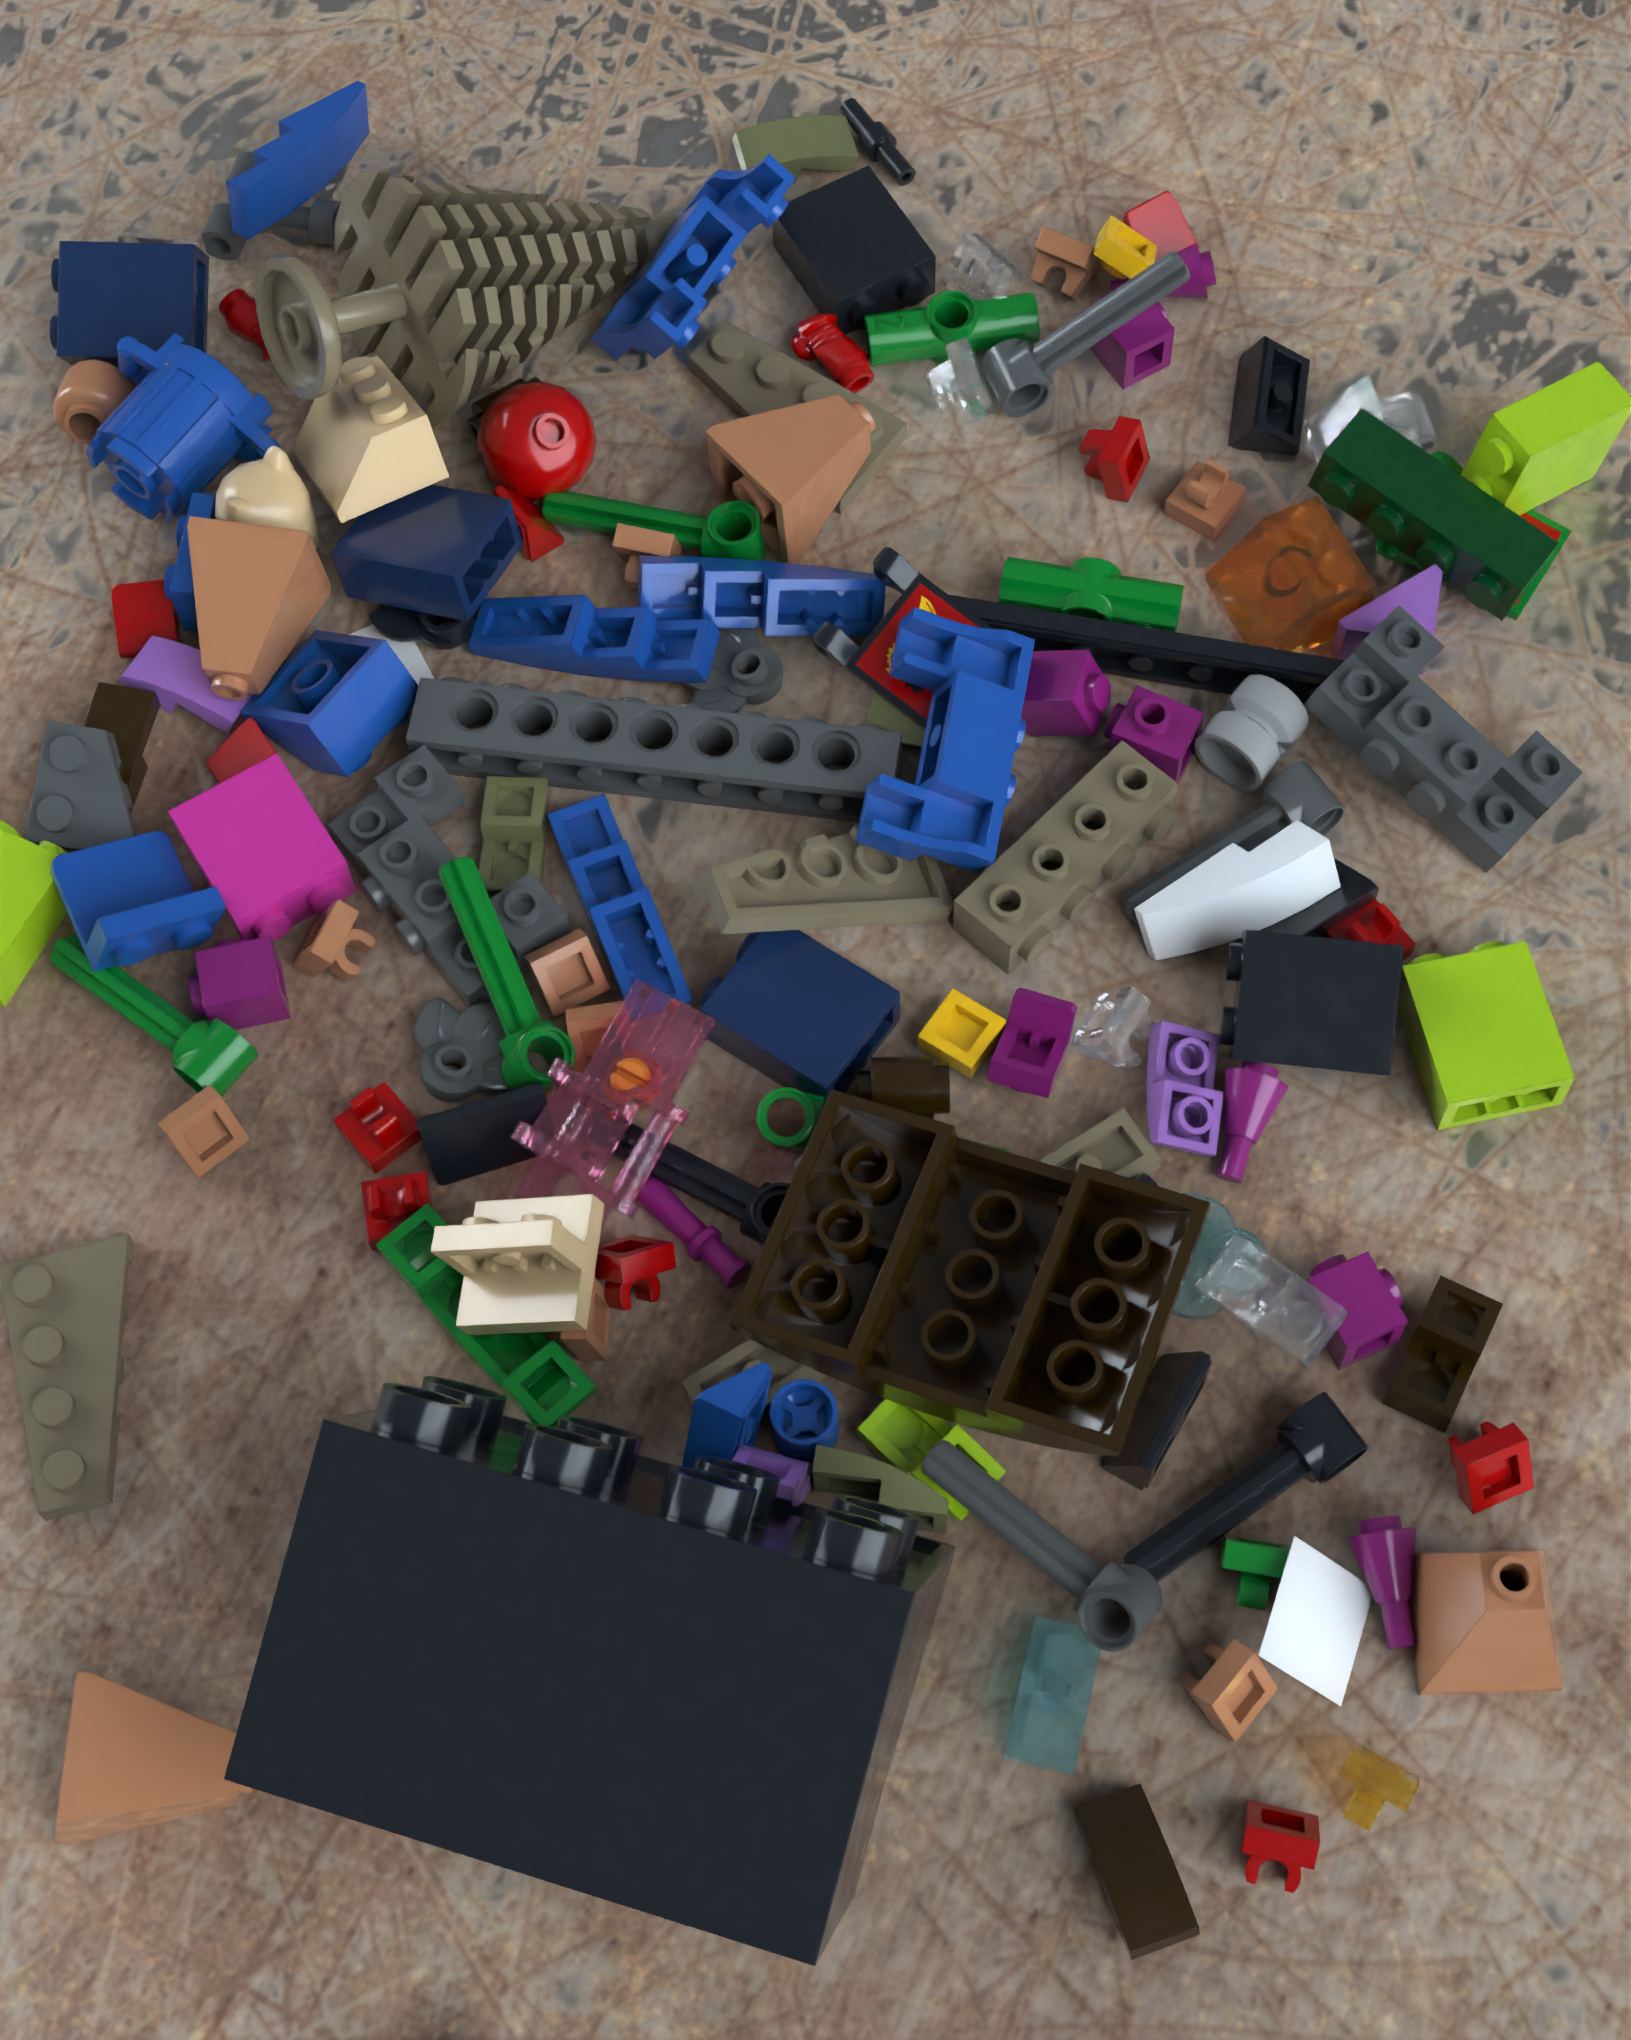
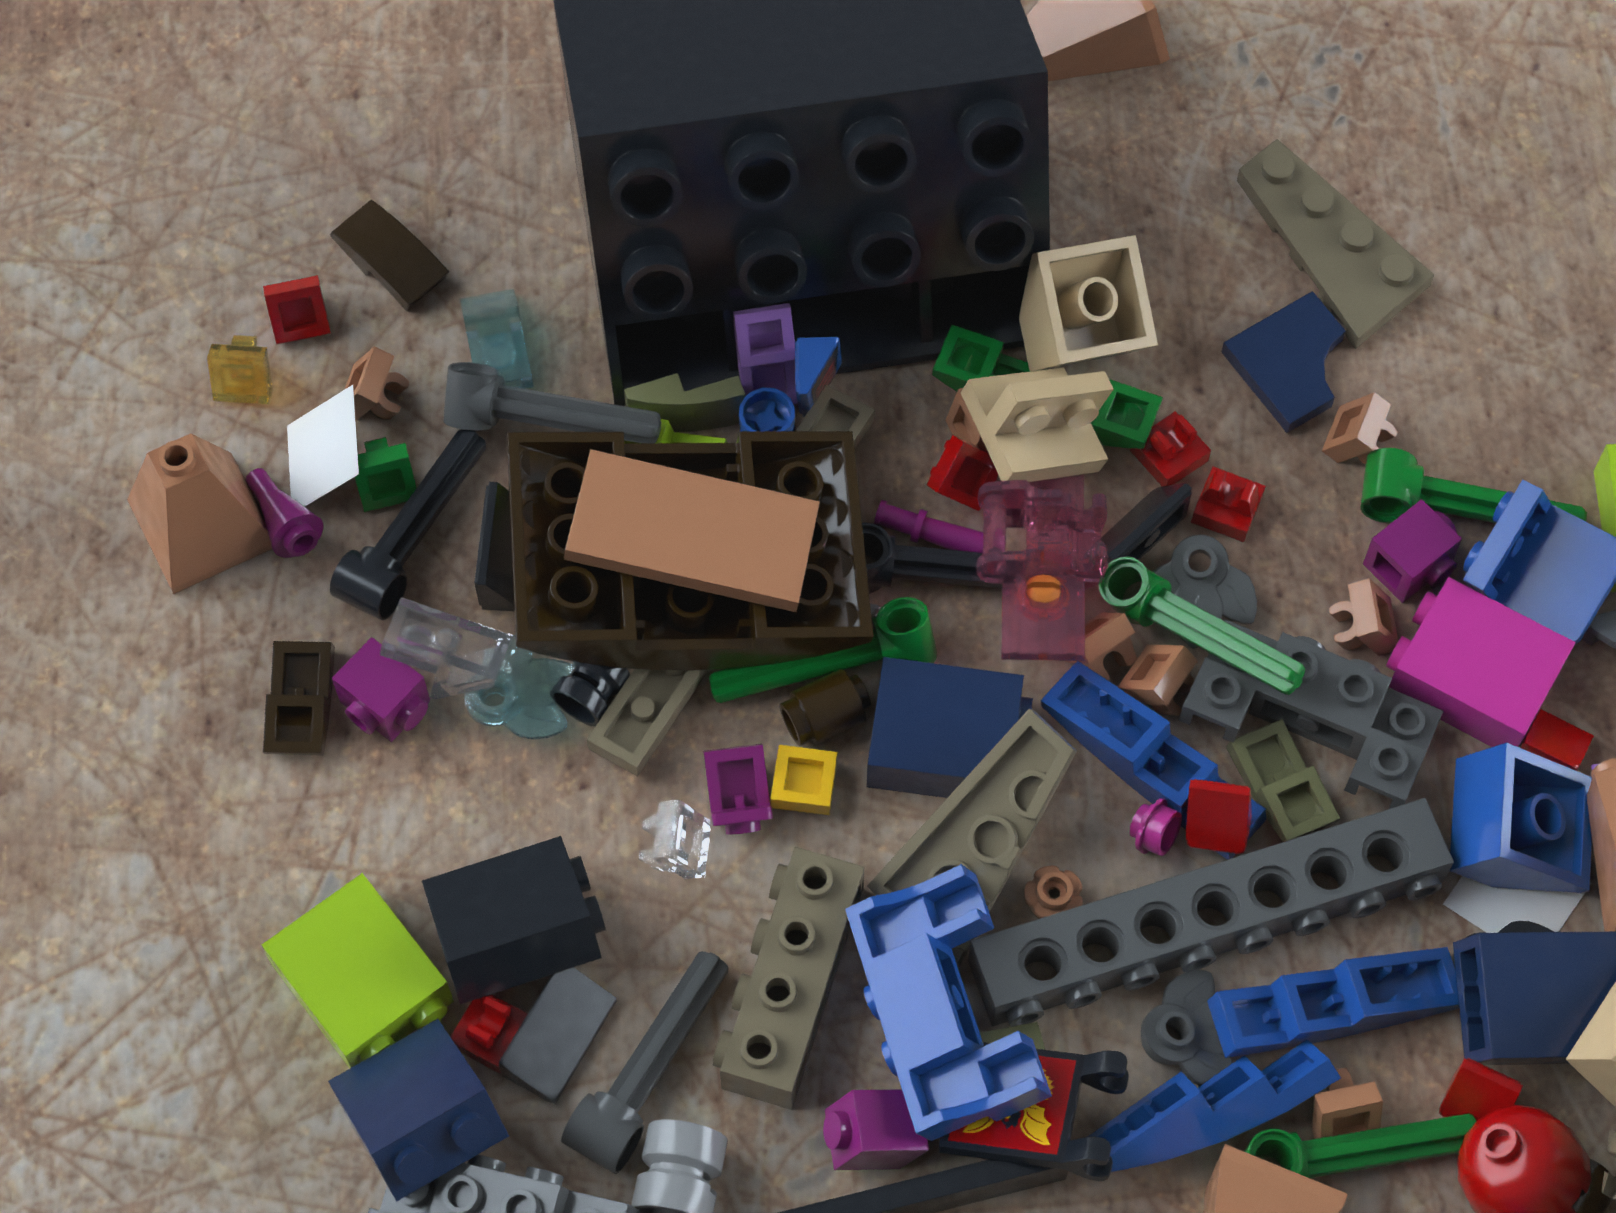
camera: 150 degrees right, 0 degrees up
magenta brick [1103,685,1204,783] -> none
white slope [1134,820,1341,960] -> none
medium lavender slope [1147,1021,1224,1157] -> none
magenta cone [1216,1061,1288,1183] -> none
red tile [1448,1421,1534,1515] -> none
none -> dark blue brick [328,1019,509,1202]
none -> nougat tile [564,449,820,612]
none -> tan slope [1019,235,1158,371]
none -> nougat plate [1024,865,1083,919]
none -> dark pink plate [1130,798,1182,856]
none -> red slope [1186,779,1252,854]
none -> dark blue tile [1221,291,1346,433]

